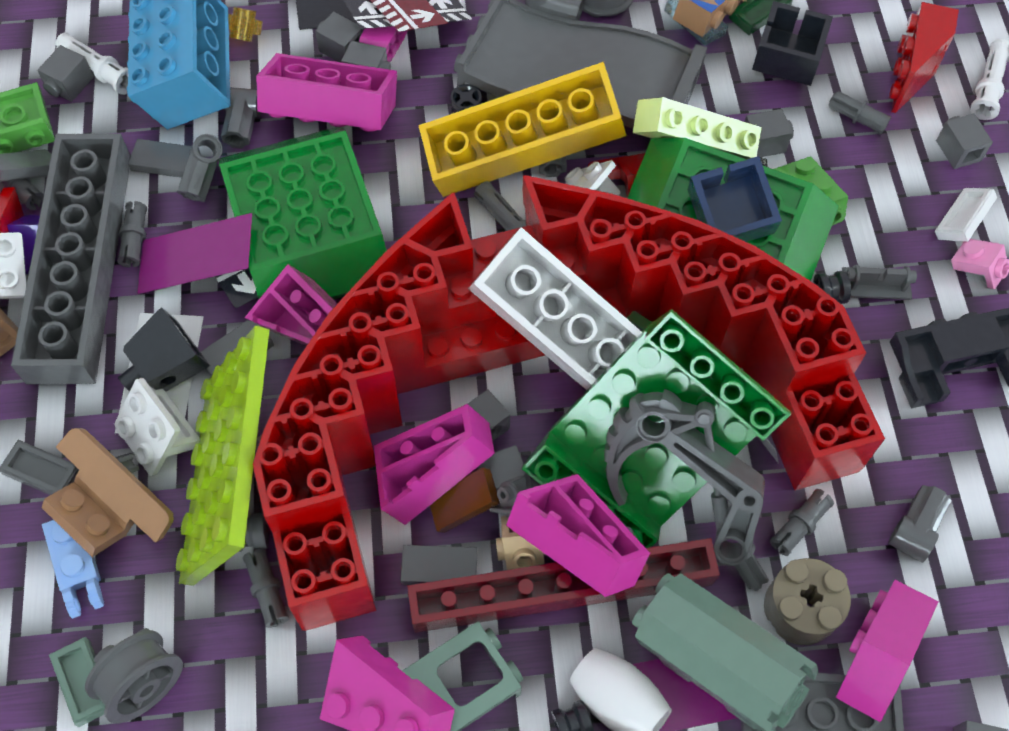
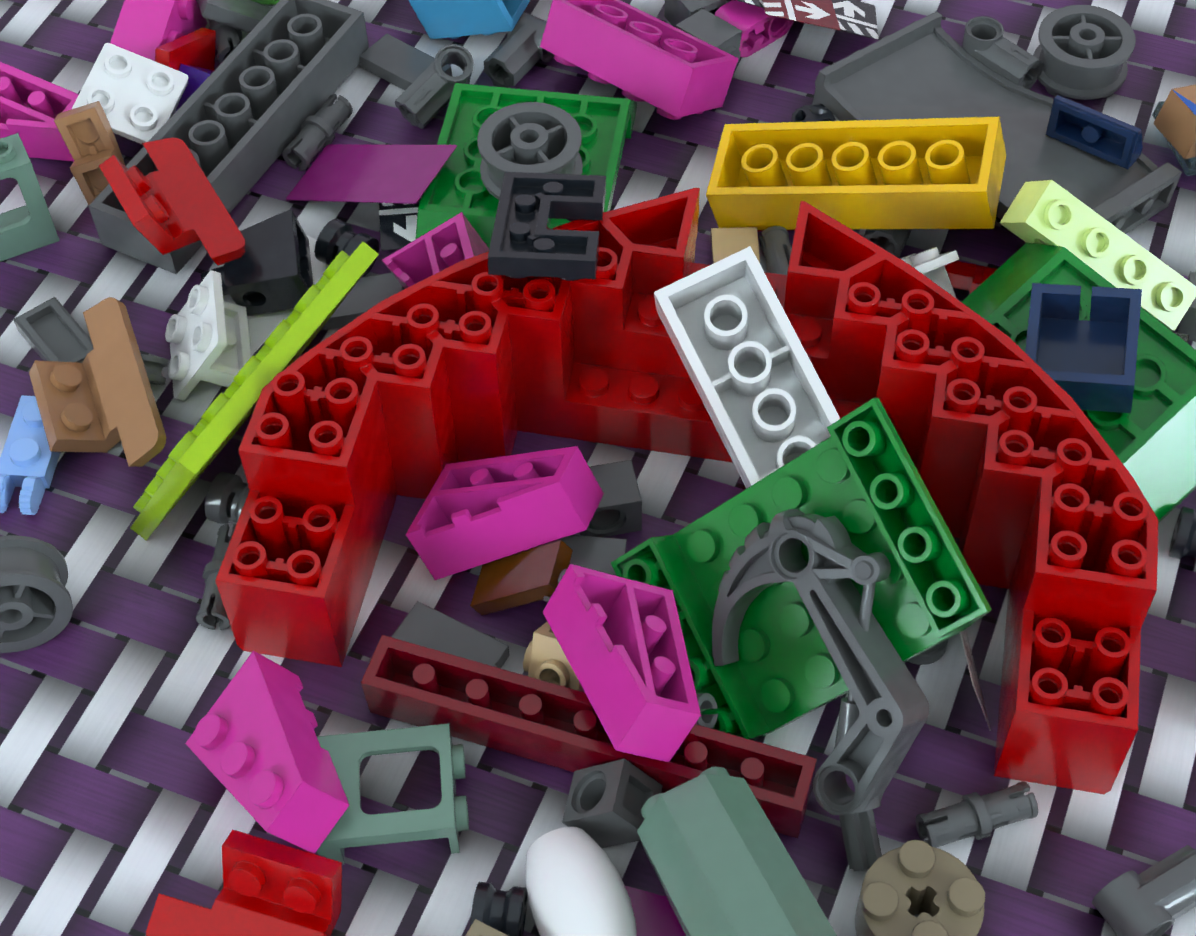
camera: 30 degrees right, 10 degrees down
none -> red plate [99,137,246,266]
none -> black wheel [314,219,379,277]
none -> dark grey wheel [477,102,583,200]
none -> black plate [488,172,606,281]
none -> dark grey brick [562,759,663,848]
none -> tan tile [711,227,760,264]
none -> dark blue slope [1046,95,1143,170]

